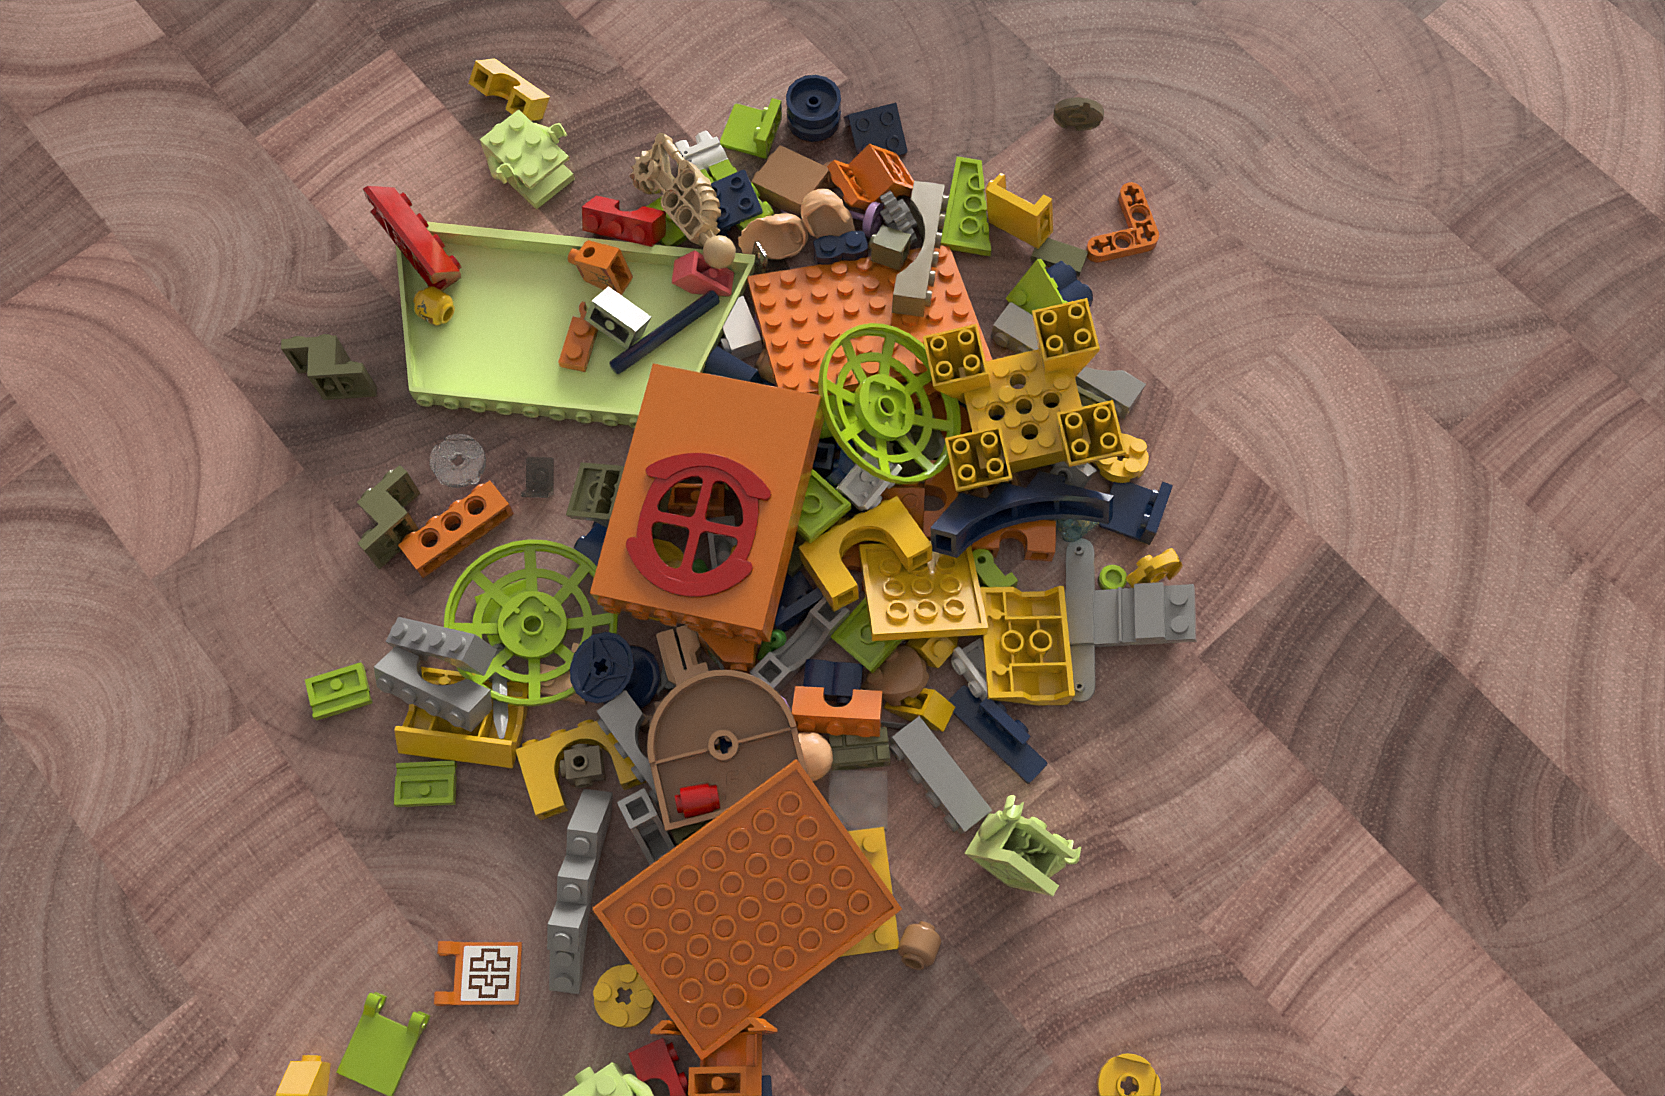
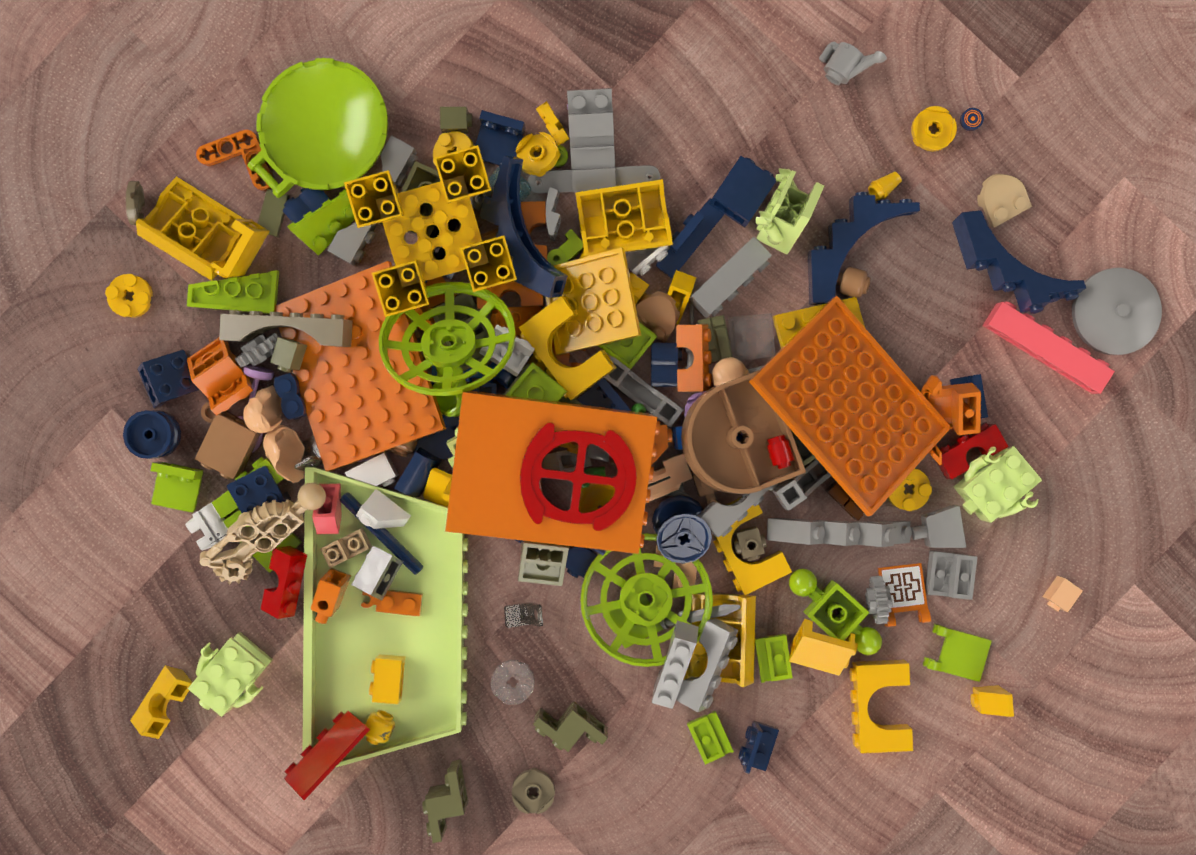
camera: 95 degrees left, 20 degrees up
orange brick [398,480,514,578] -> none
none -> yellow plate [105,274,153,318]
none -> yellow piece [136,176,244,281]
none -> lime dish [248,58,388,198]
none -> tan slope [320,528,372,568]
none -> white slope [356,489,411,529]
none -> yellow piece [369,654,405,704]
none -> olive brick [440,107,473,134]
none -> dark tan plate [512,768,555,814]
none -> yellow plate [516,132,561,177]
none -> light grey slope [546,188,561,241]
none -> dark blue brick [709,156,776,228]
none -> dark blue bracket [738,720,779,774]
none -> lime brick [789,569,882,655]
none -> yellow panel [789,619,858,676]
none -> dark blue arch [808,192,920,305]
none -> light grey piece [819,42,887,85]
none -> yellow arch [849,659,913,753]
none -> light grey gear [865,576,893,624]
none -> yellow cone [868,172,902,201]
none -> light grey torso [911,505,966,548]
none -> light grey slope [925,551,977,600]

